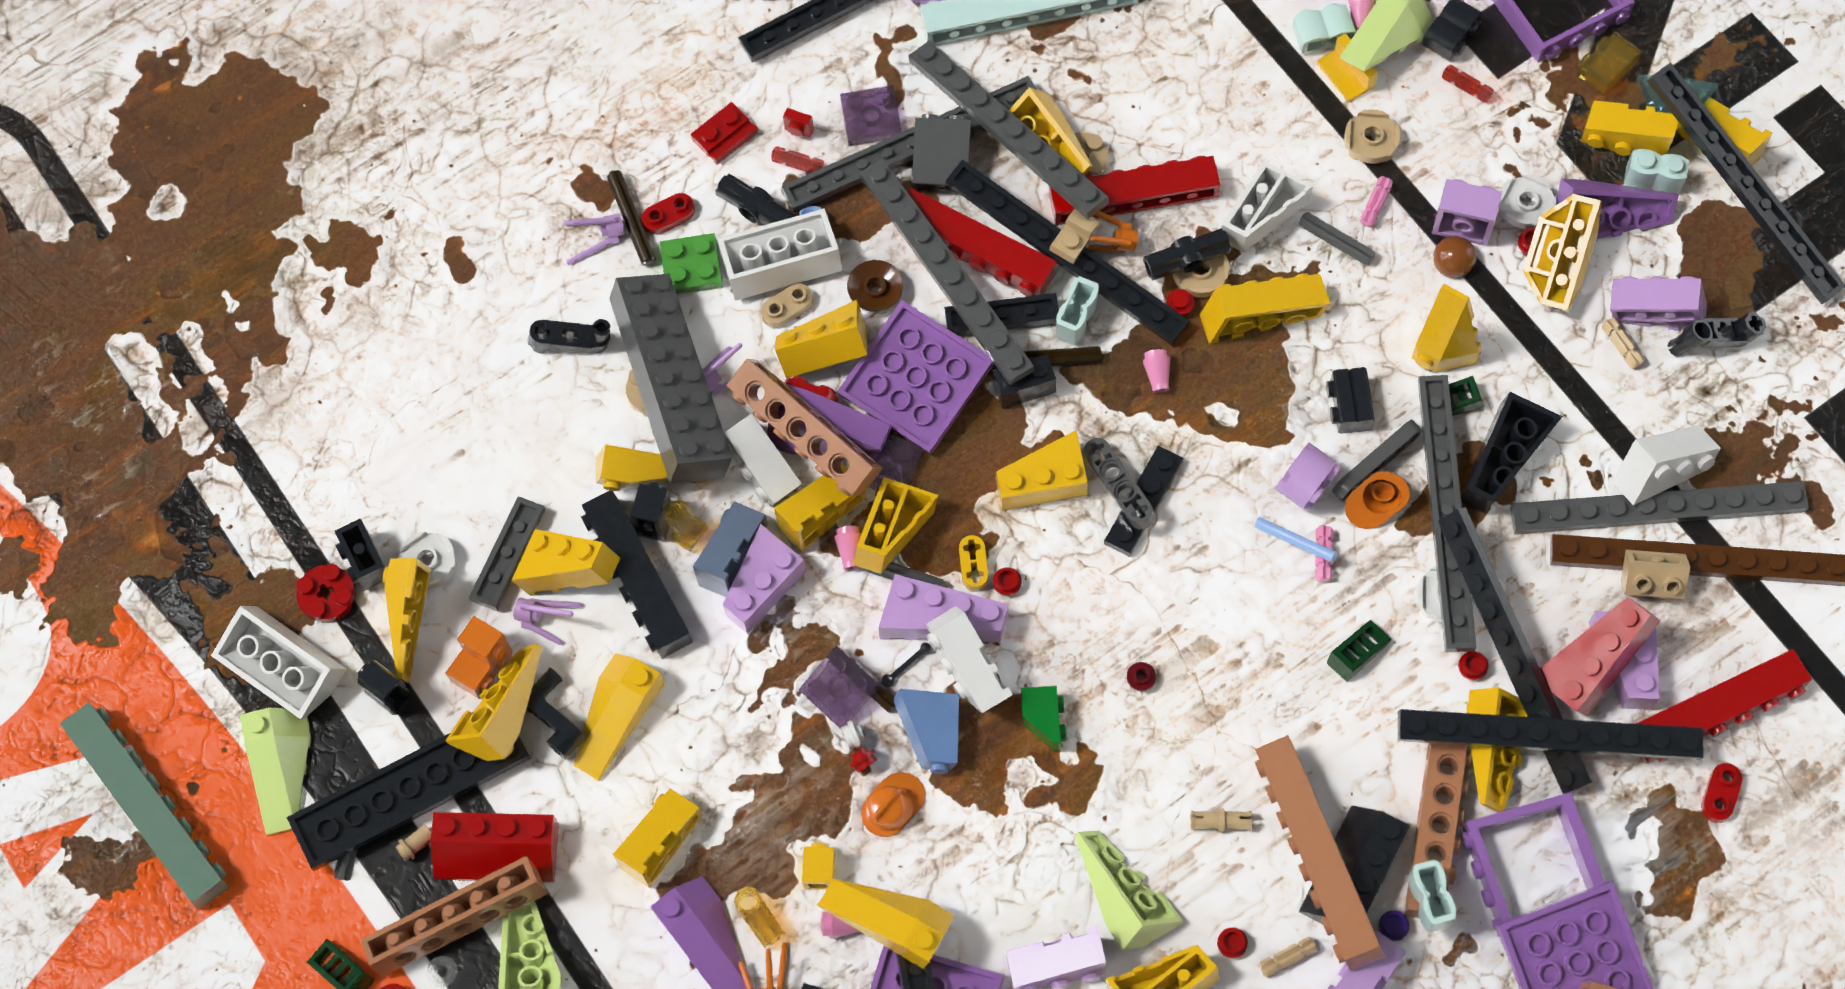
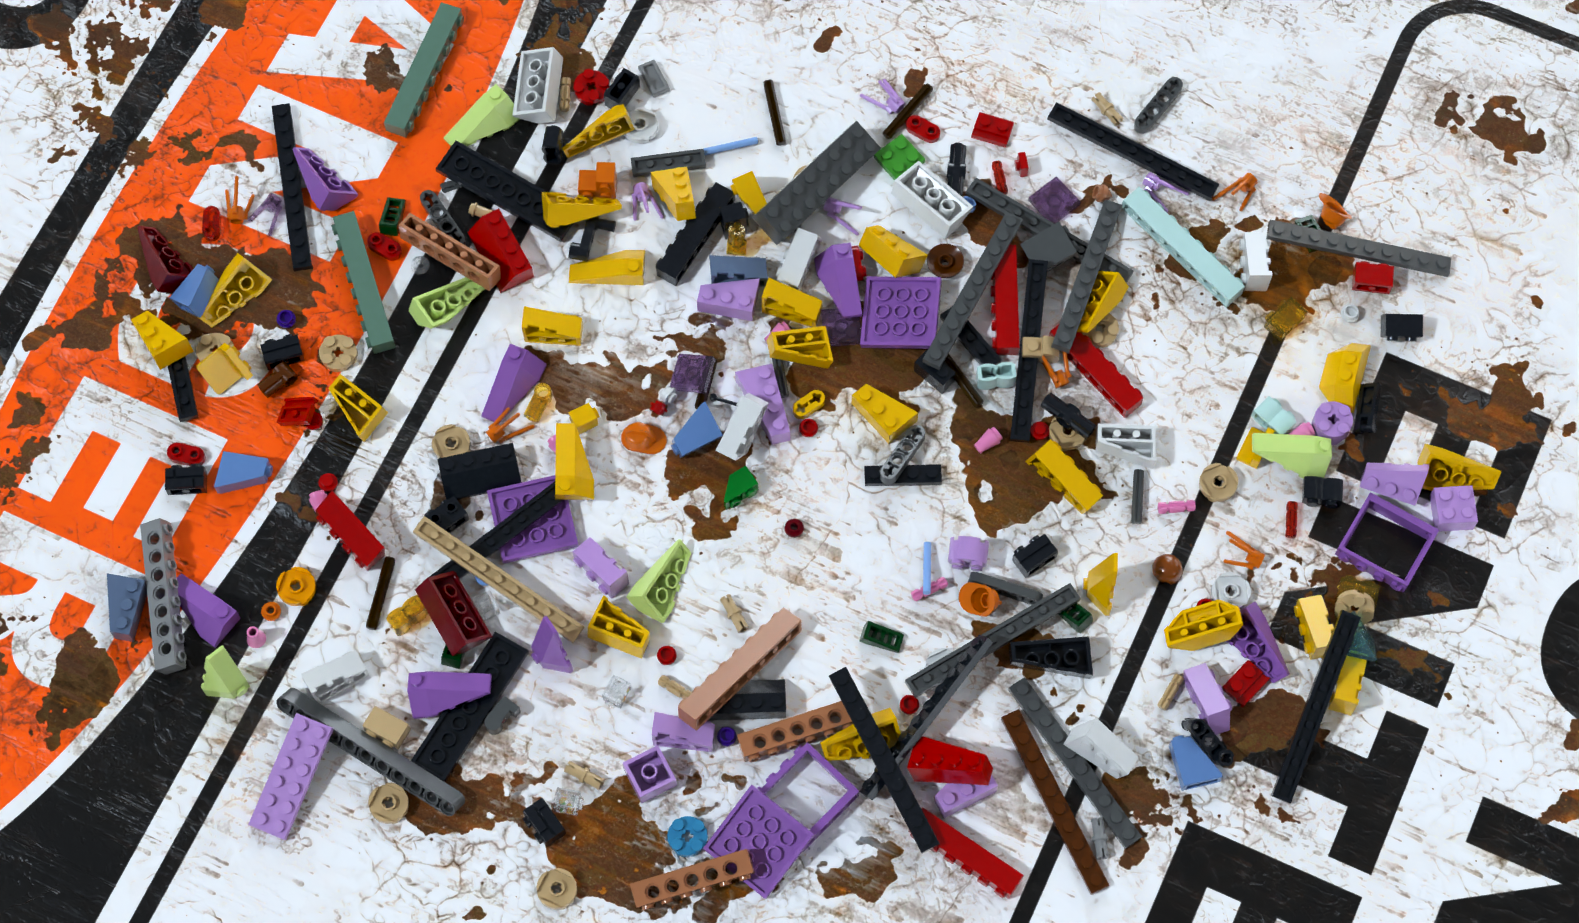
camera: 55 degrees right, 0 degrees up
black beam [527,319,611,353] -> none
nougat brick [726,358,883,496] -> none
tan plate [761,283,813,328] -> none
light aqua brick [1409,859,1456,933] -> none
lavender brick [1432,179,1502,247] -> none
tan brick [1621,550,1690,601] -> none
light aqua brick [1624,149,1689,194] -> none
red plate [1701,763,1743,823] -> none
none -> dark grey beam [420,190,466,245]
none -> tan axle [559,77,571,112]
none -> light grey tile [638,59,670,98]
none -> light blue bar [704,137,758,155]
none -> dark brown axle [763,79,786,146]
none -> light grey pin [1091,817,1109,860]
none -> nougat plate [1092,184,1112,202]
none -> medium blue slope [1169,735,1223,791]
none -> red plate [1222,660,1270,708]
none -> orange plant [1223,531,1265,570]
none -> tan plate [1335,590,1375,626]

